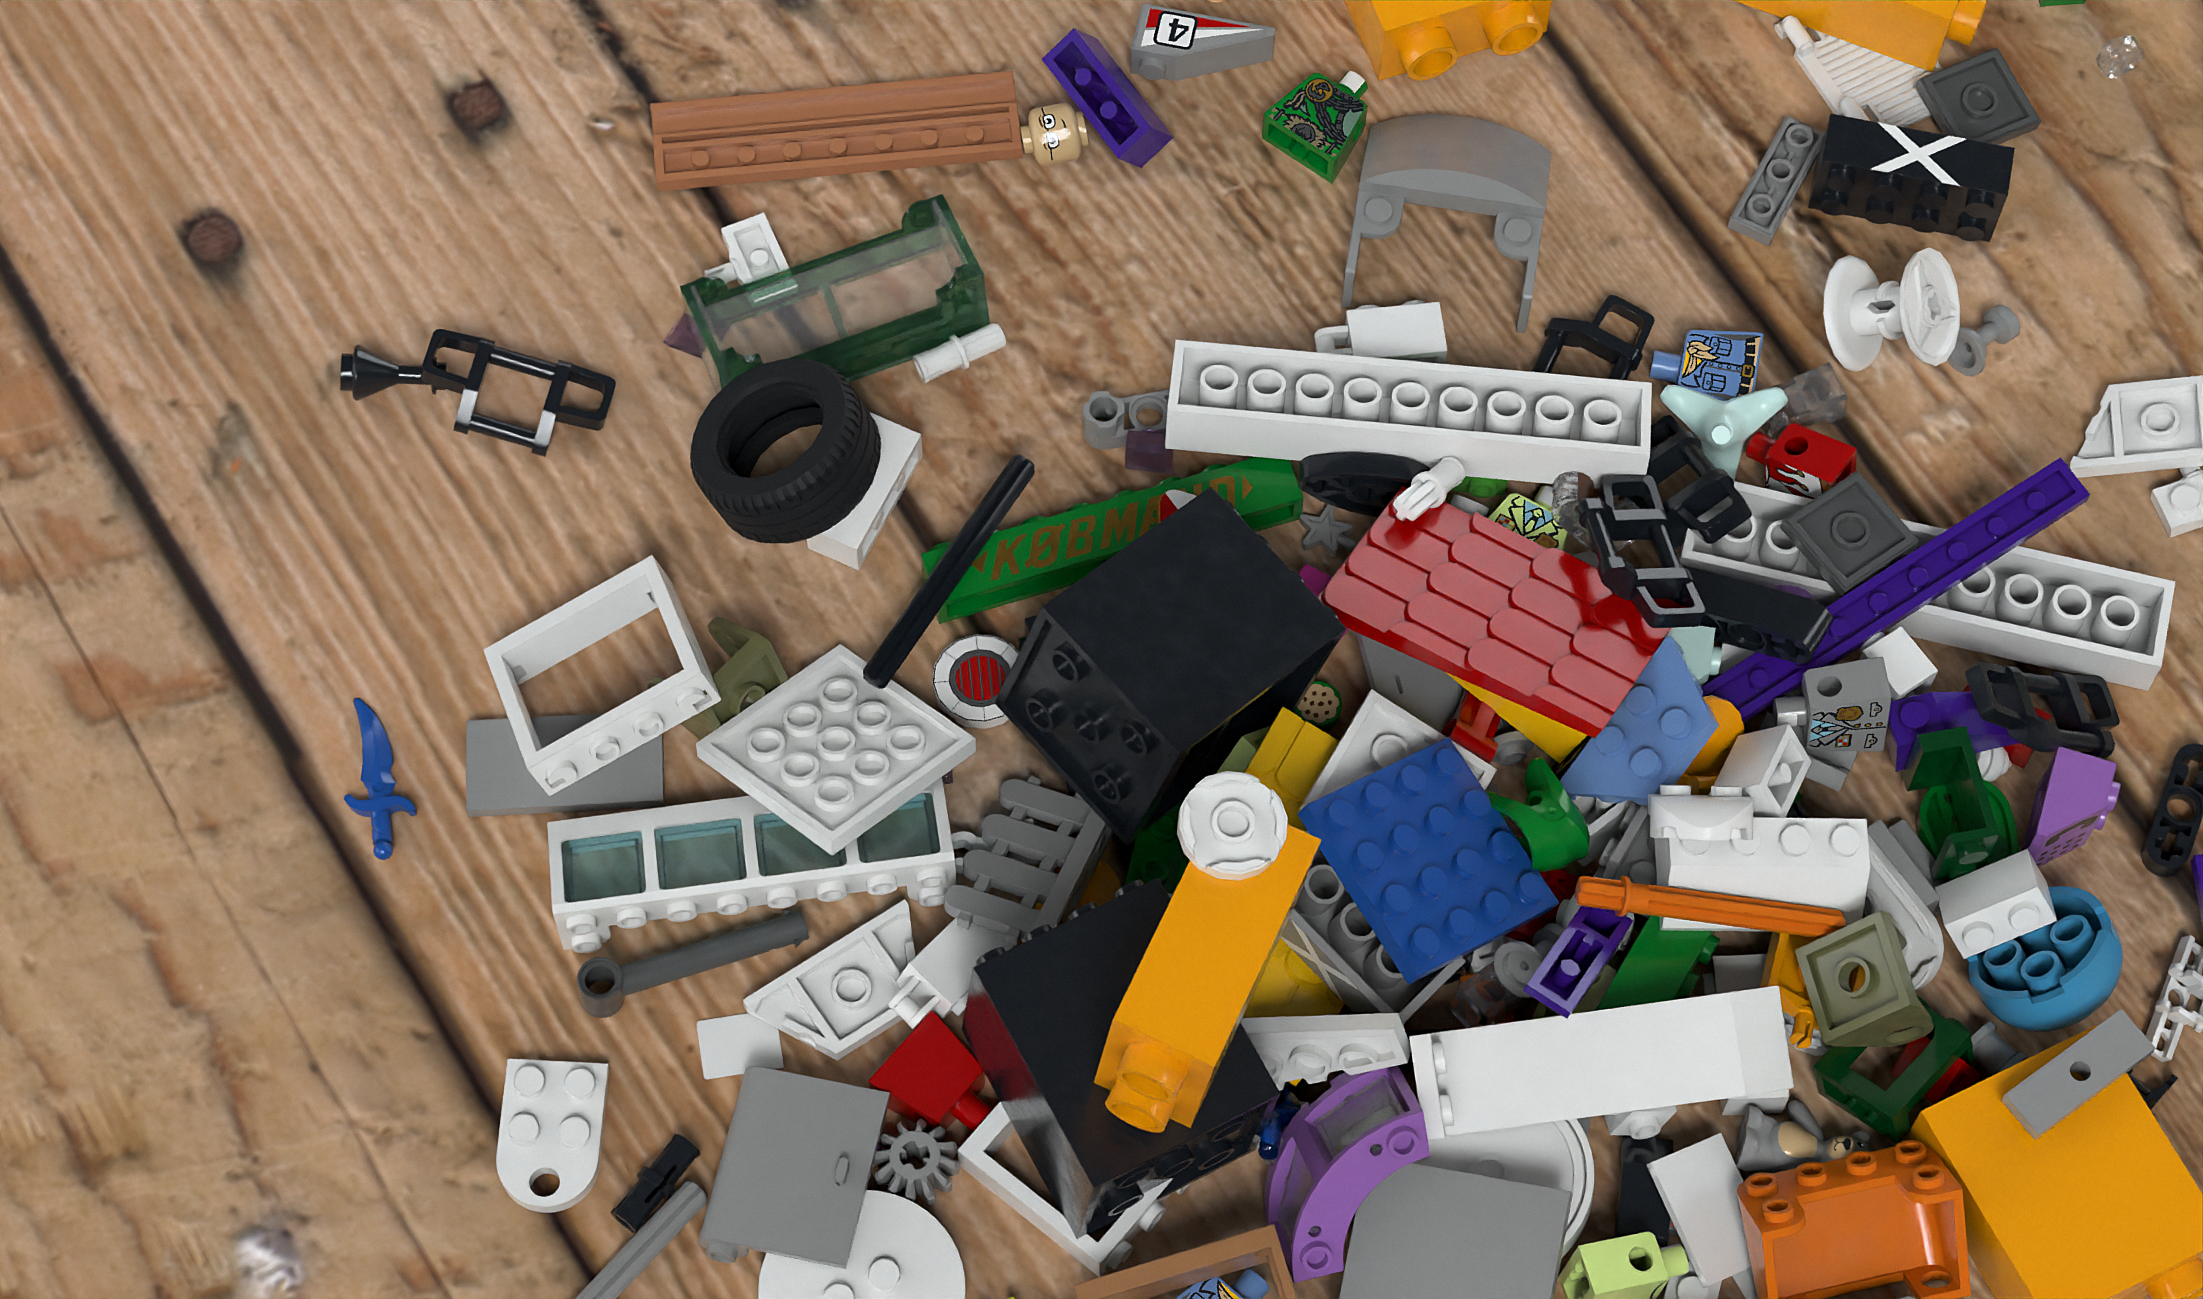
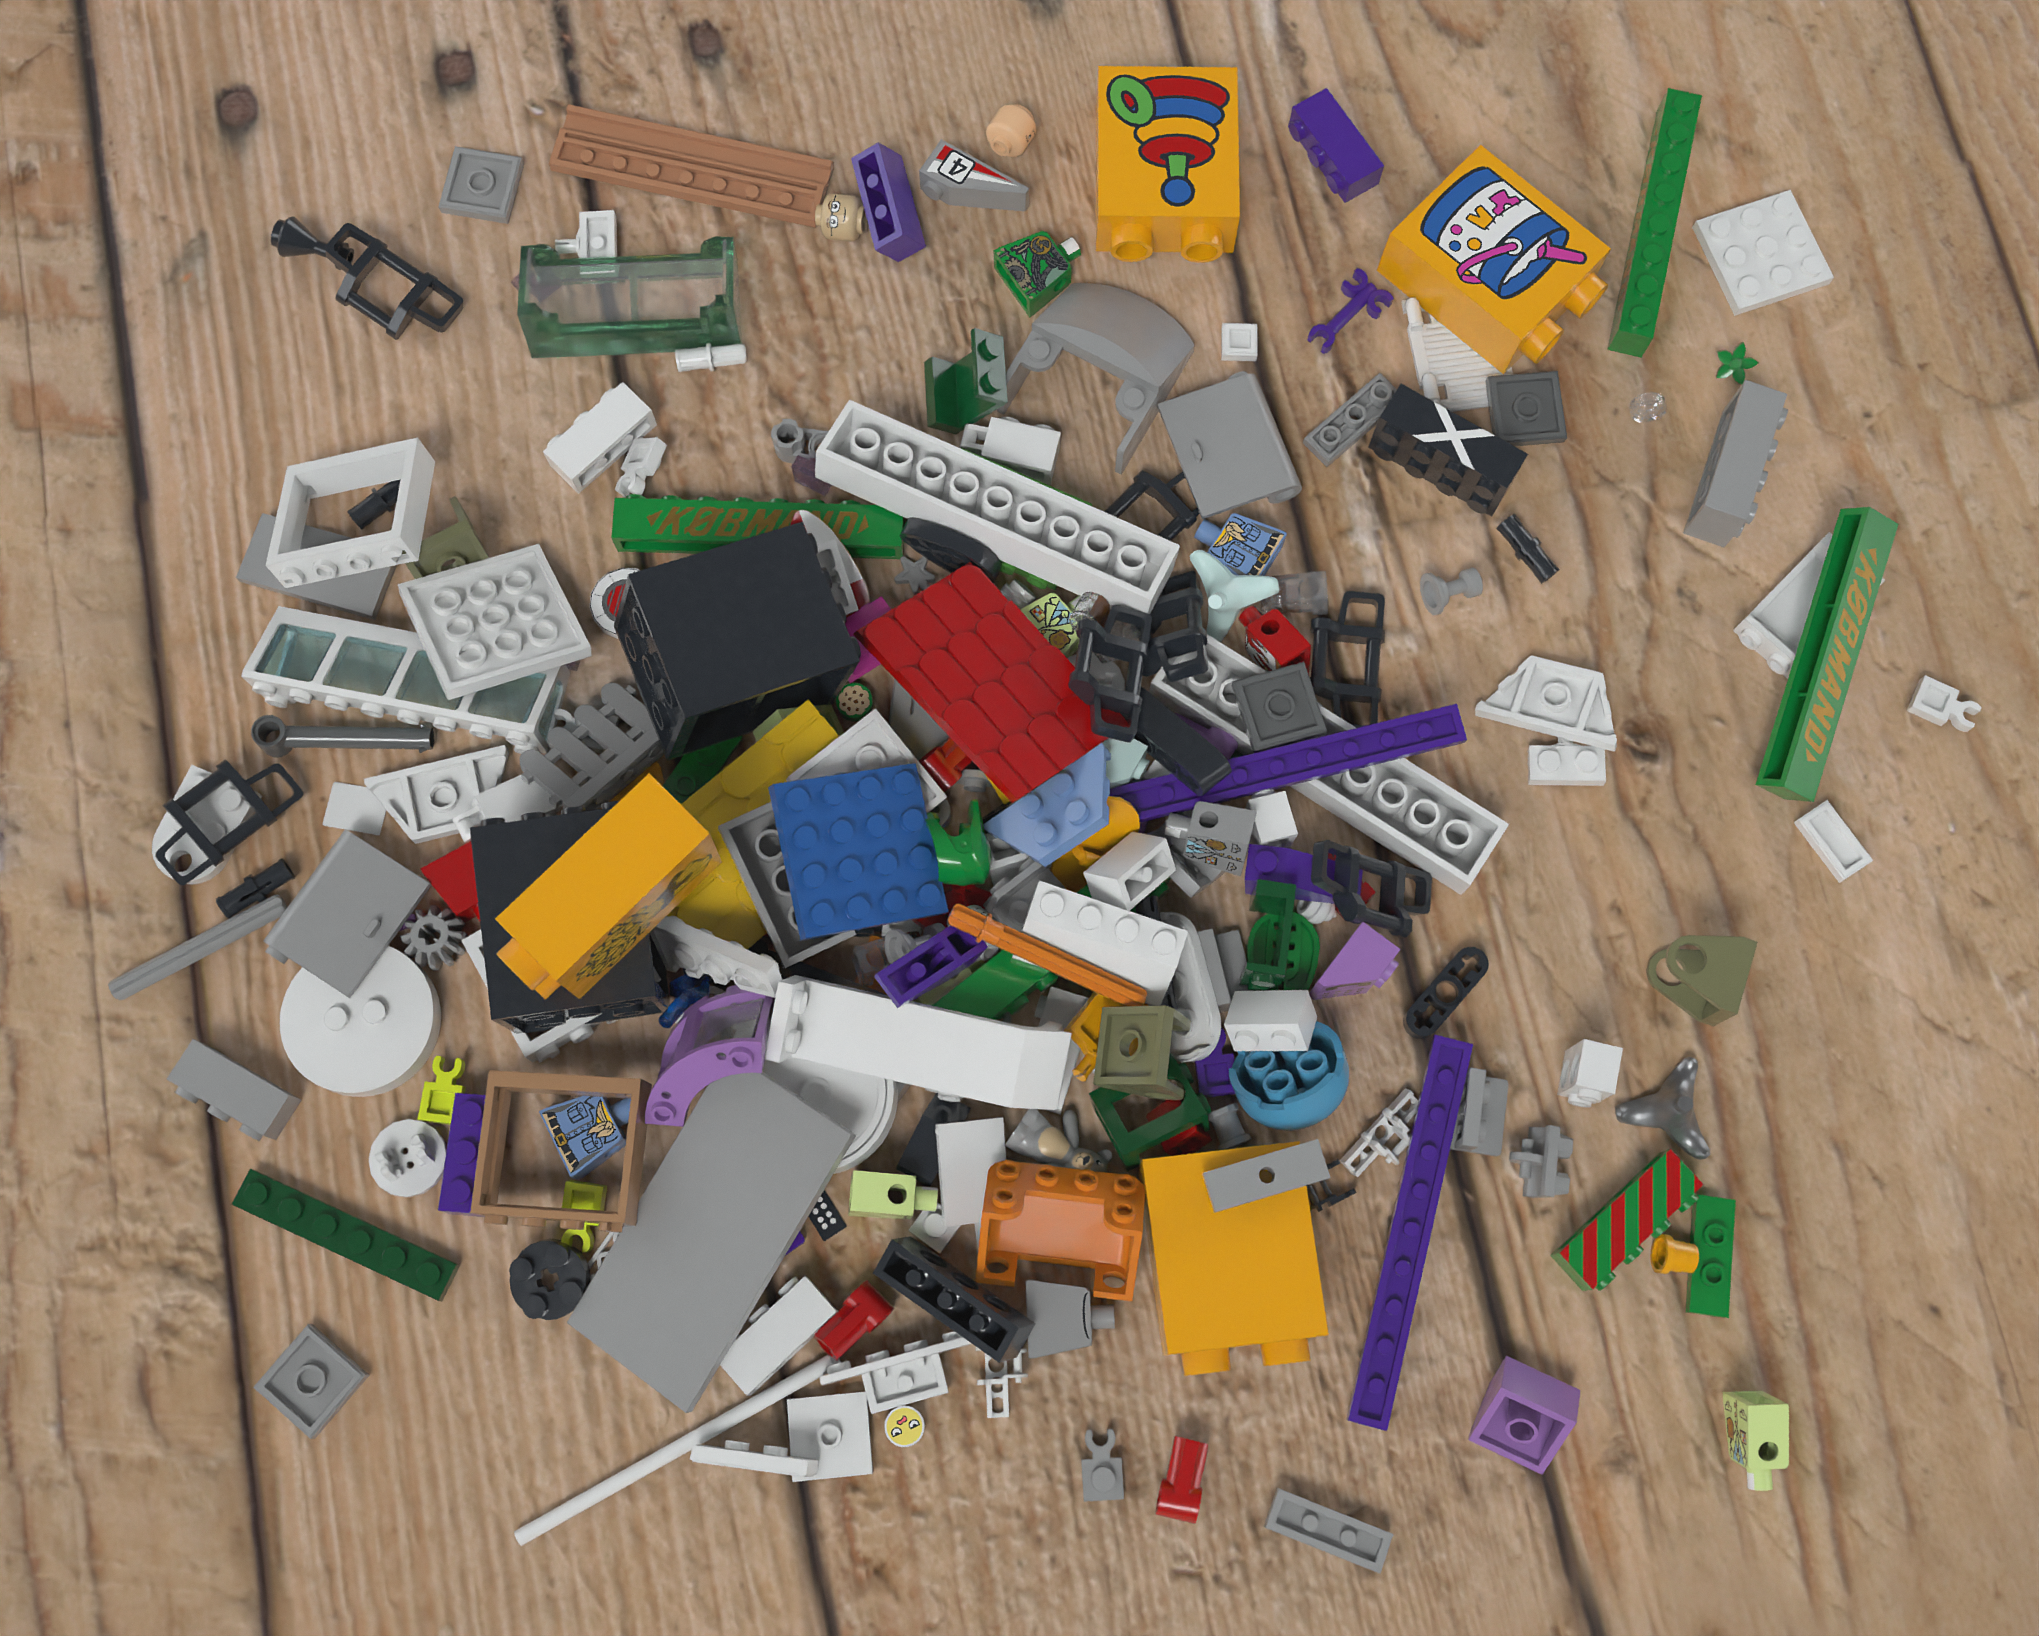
camera: 20 degrees right, 10 degrees up
blue piece [344,698,417,860] -> none
black tyre [690,359,881,543] -> none
black axle [863,454,1035,689] -> none
white tile [1177,771,1288,881] -> none
white axle [1393,456,1465,521] -> none
white slope [1648,785,1754,841] -> none
white piece [1823,248,1960,372] -> none
none -> black bar [155,759,303,885]
none -> black axle [347,479,401,530]
none -> light grey tile [438,146,524,224]
none -> white plate [615,437,667,497]
none -> dark green panel [924,328,1008,434]
none -> light grey door [1157,371,1302,519]
none -> dark purple plate [1194,1028,1235,1098]
none -> white tile [1221,323,1257,361]
none -> dark purple bar [1307,268,1394,354]
none -> black bar [1309,591,1385,728]
none -> black pin [1496,514,1560,584]

